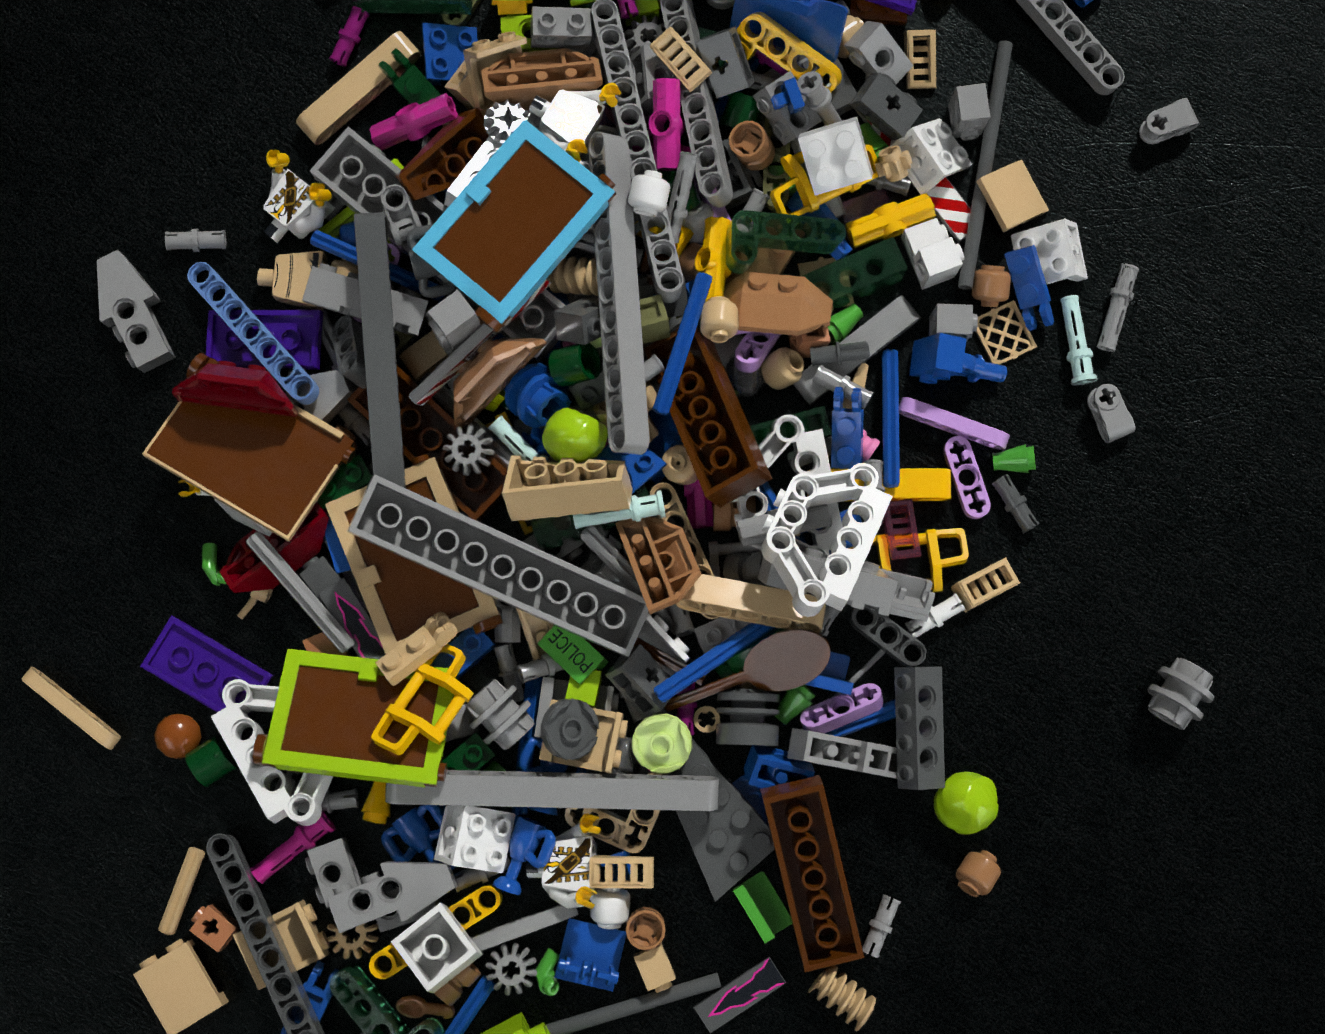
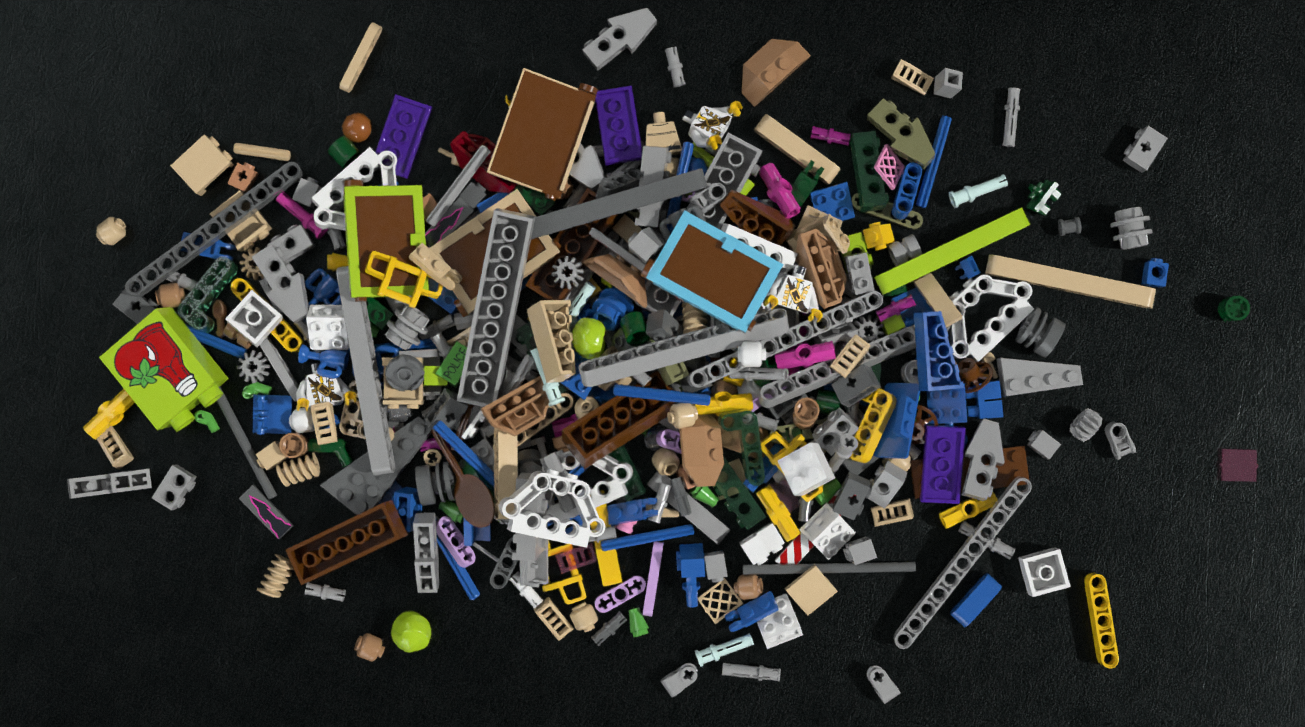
camera: 80 degrees right, 5 degrees up
dark red wedge [172,361,298,417] -> none
medium blue beam [187,262,319,405] -> none
bright green arm [202,543,227,586] -> none
light grey gear [484,99,532,144] -> none
yellowish green tile [632,713,692,774] -> none
bright green panel [732,871,792,943] -> none
blue tile [770,77,805,115] -> none
tan gear [874,145,913,182] -> none
dark grey brick [894,667,945,790] -> none
none -> tan piece [276,453,320,487]
none -> light grey brick [292,177,322,209]
none -> dark green arm [308,438,354,467]
none -> tan head [570,602,598,632]
none -> medium nougat wedge [742,39,810,107]

